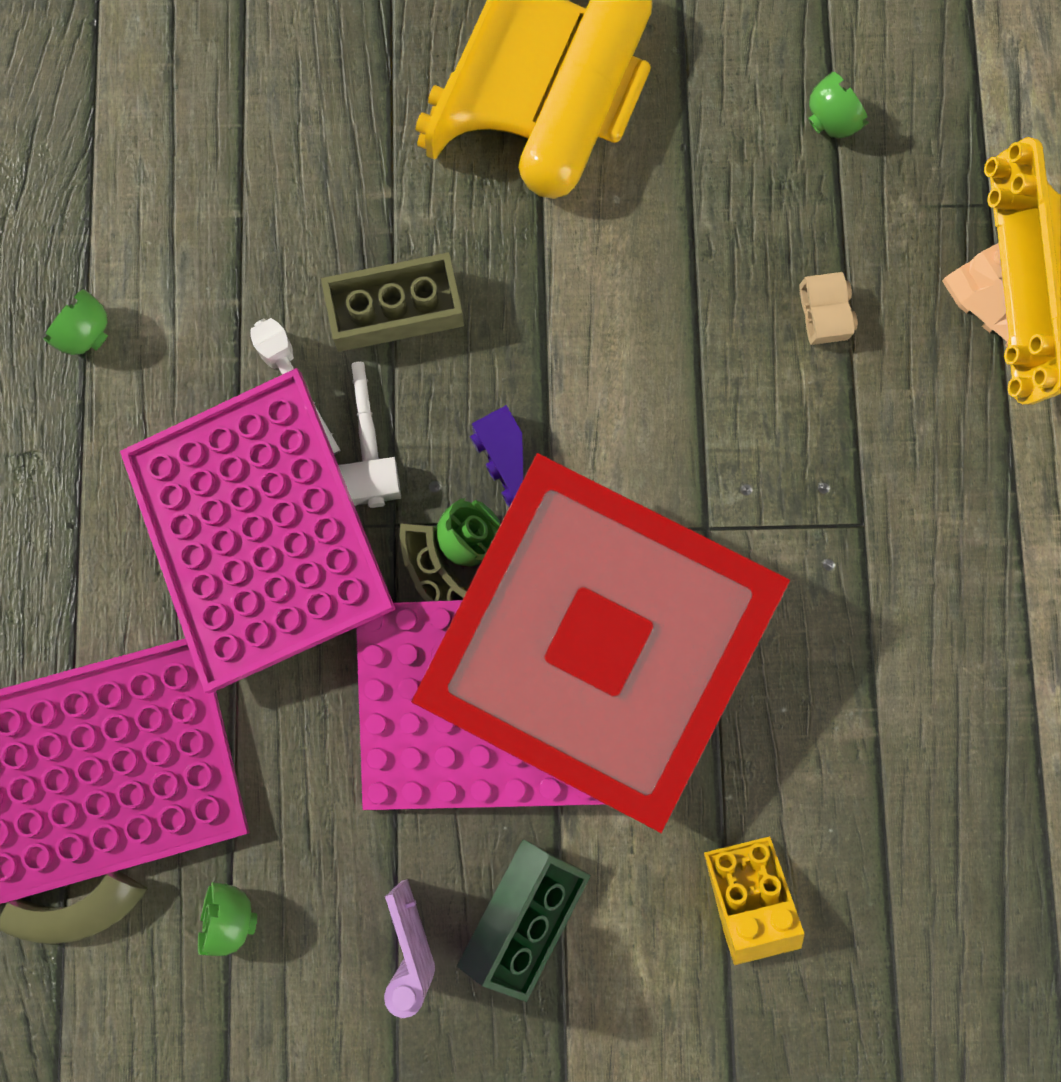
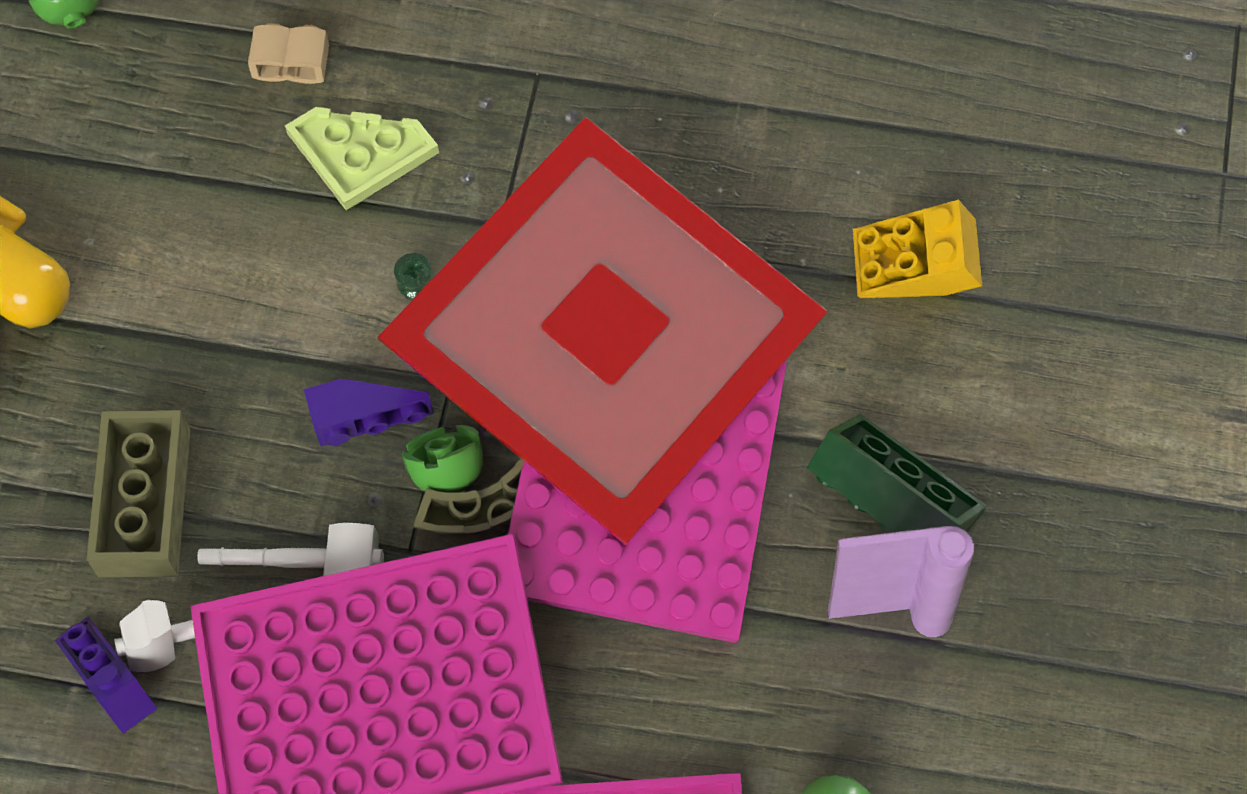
camera: 70 degrees left, 15 degrees down
none -> dark purple slope [55,616,157,734]
none -> yellowish green plate [285,107,439,210]
none -> clear green wheel [394,253,434,300]

